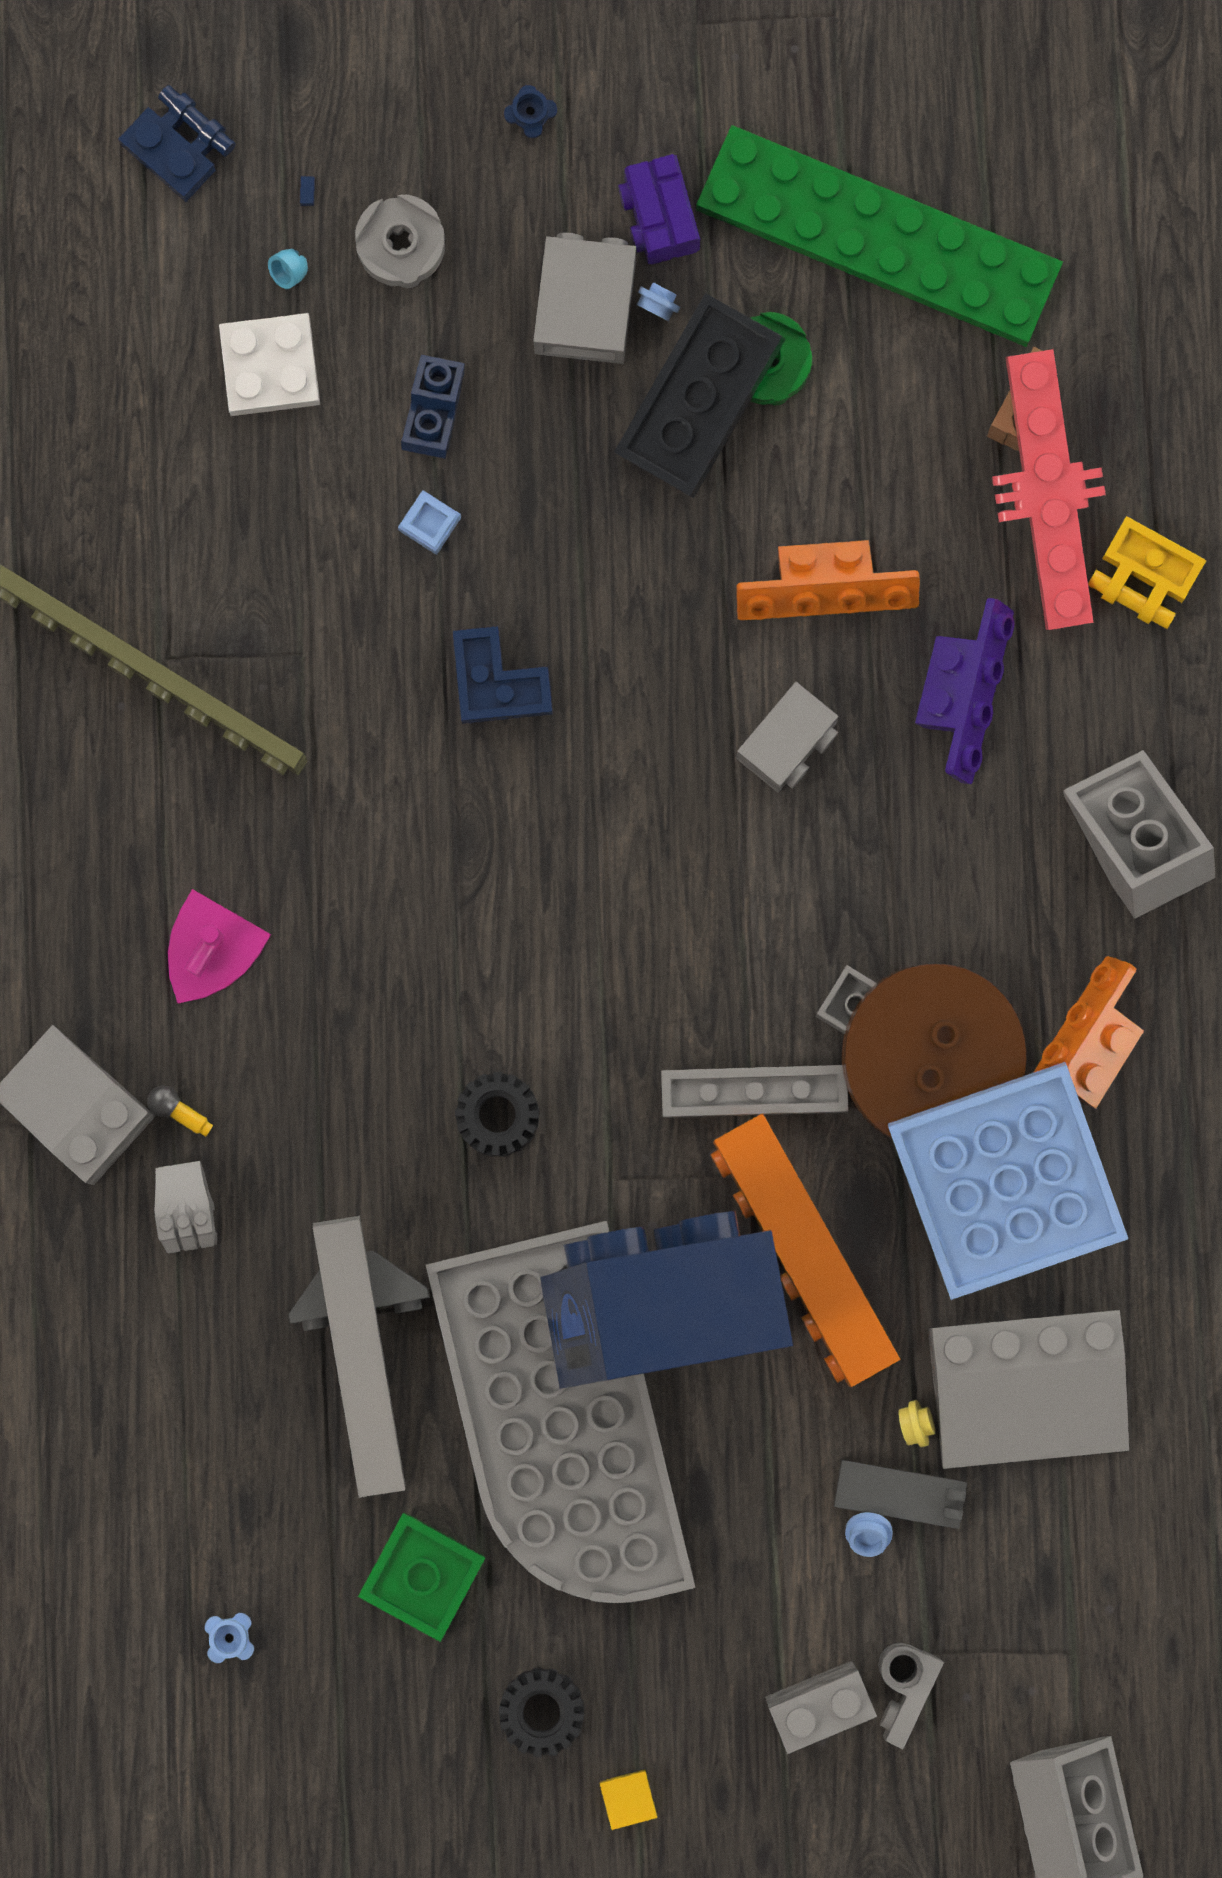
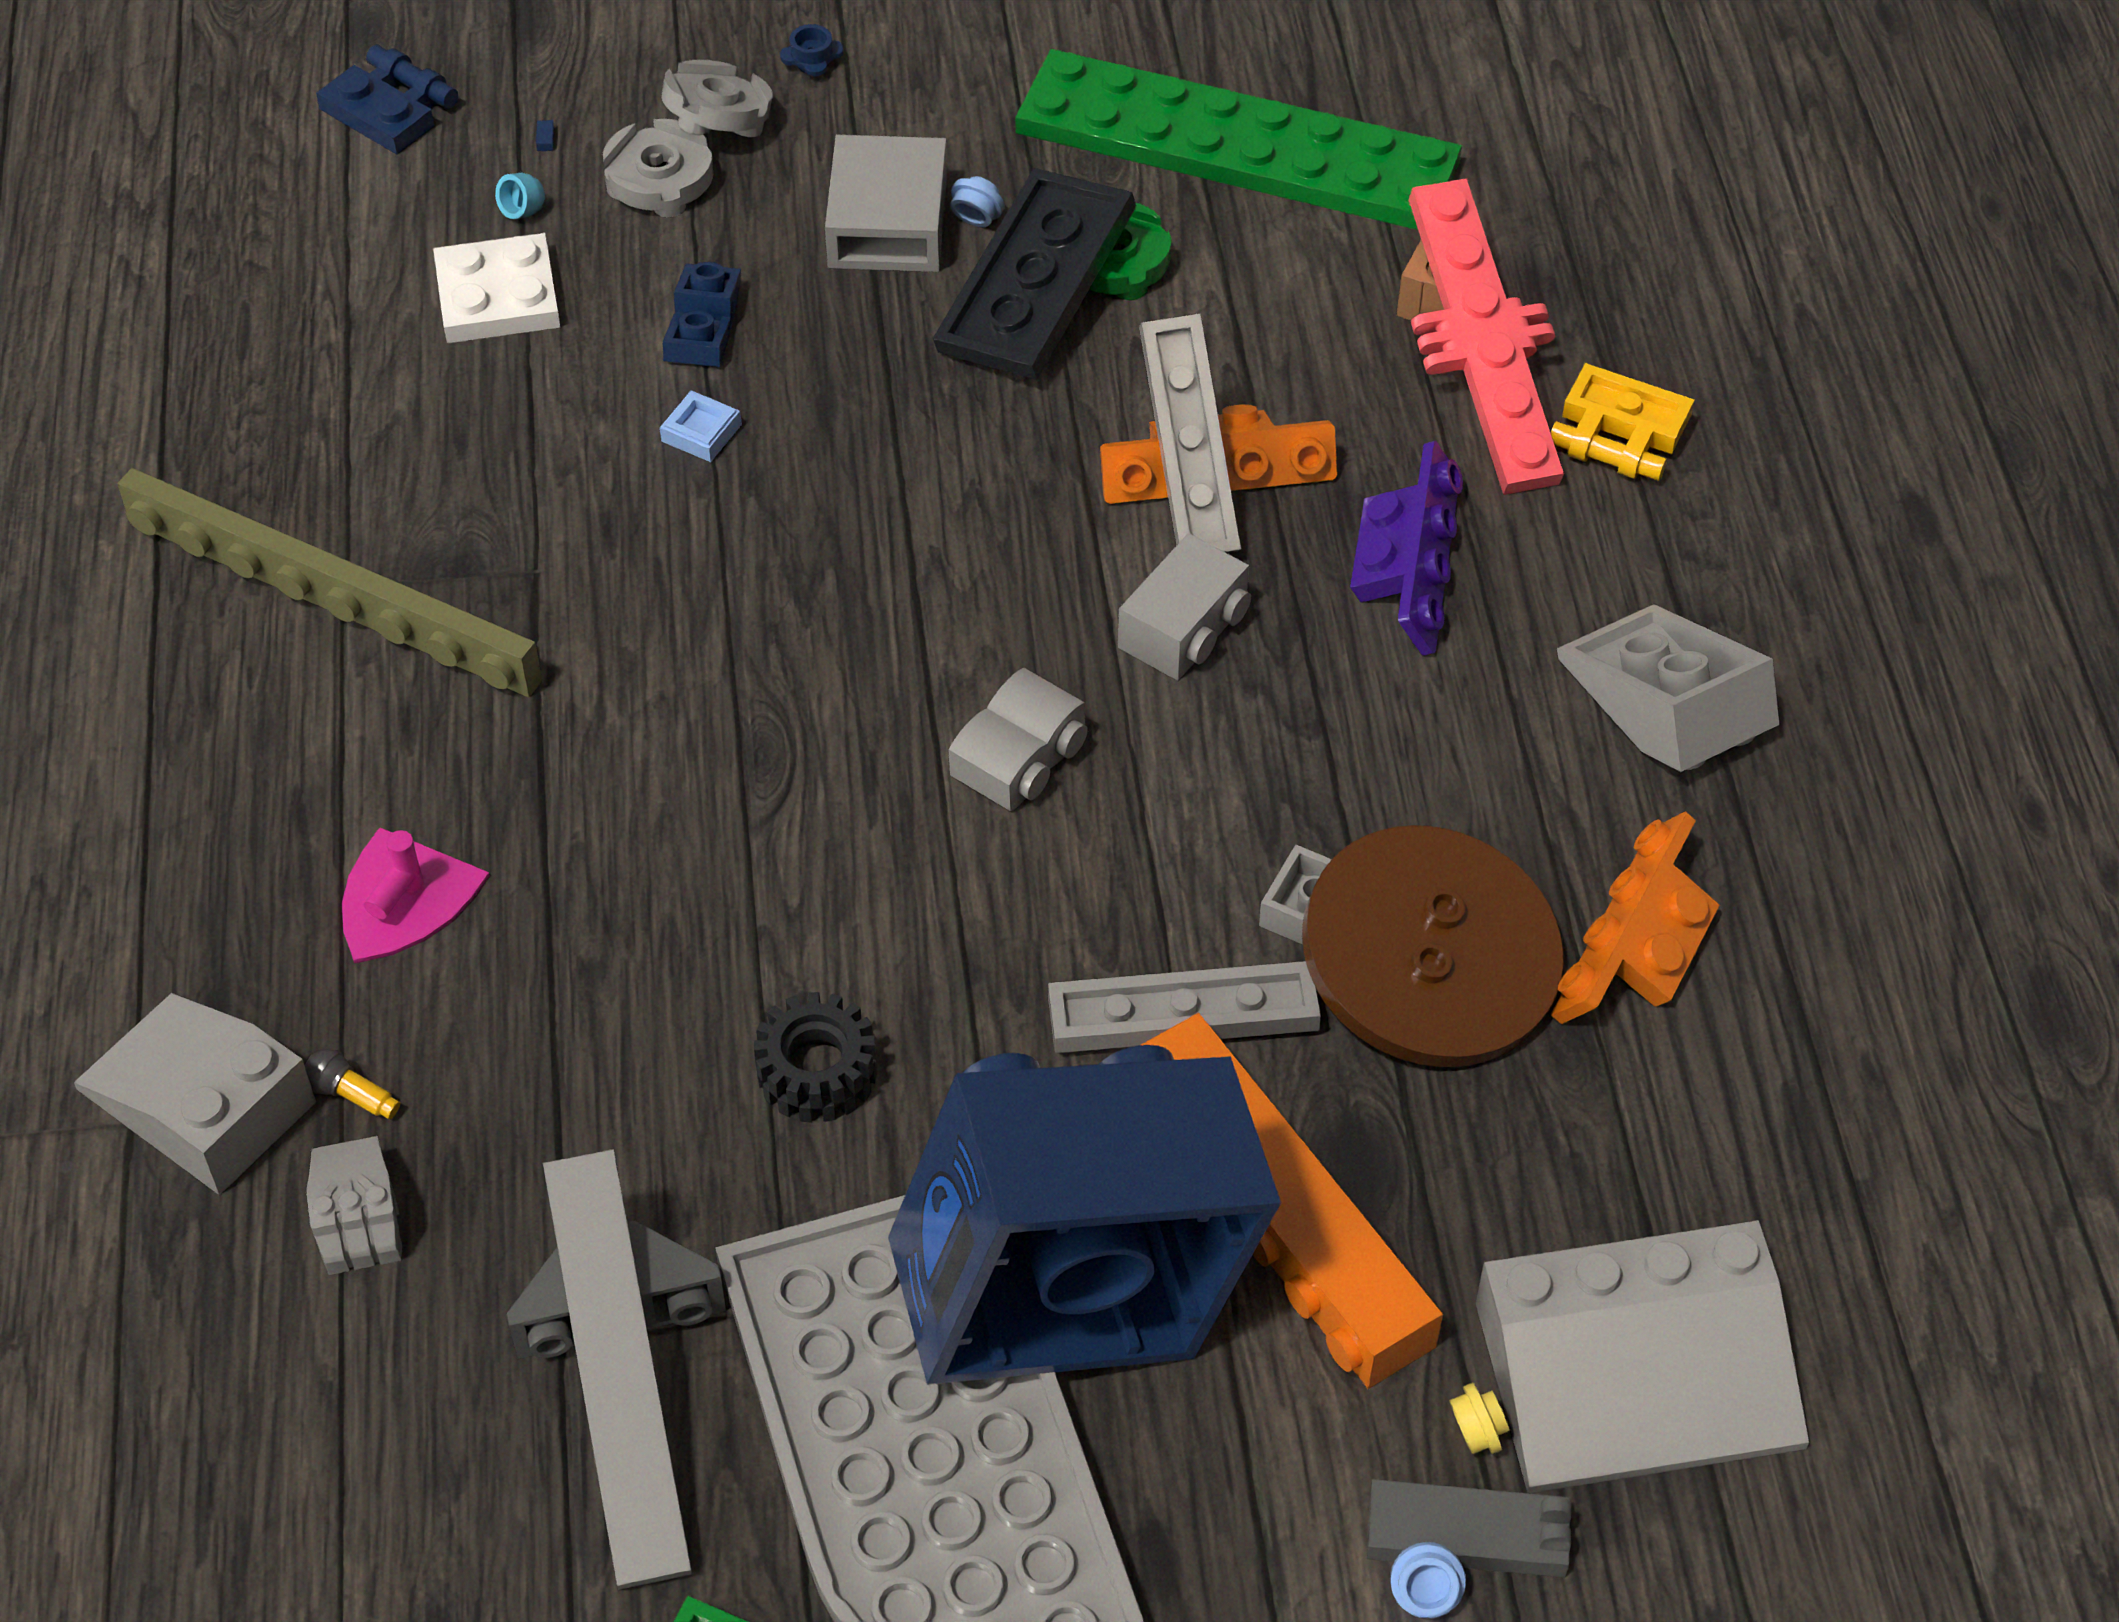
camera: 10 degrees left, 30 degrees down
dark blue plate [453,626,553,724] -> none
dark purple brick [618,154,700,265] -> none
light blue plate [888,1062,1128,1300] -> none
none -> light grey plate [661,60,772,137]
none -> light grey brick [948,668,1087,811]
none -> light grey plate [1139,314,1241,554]

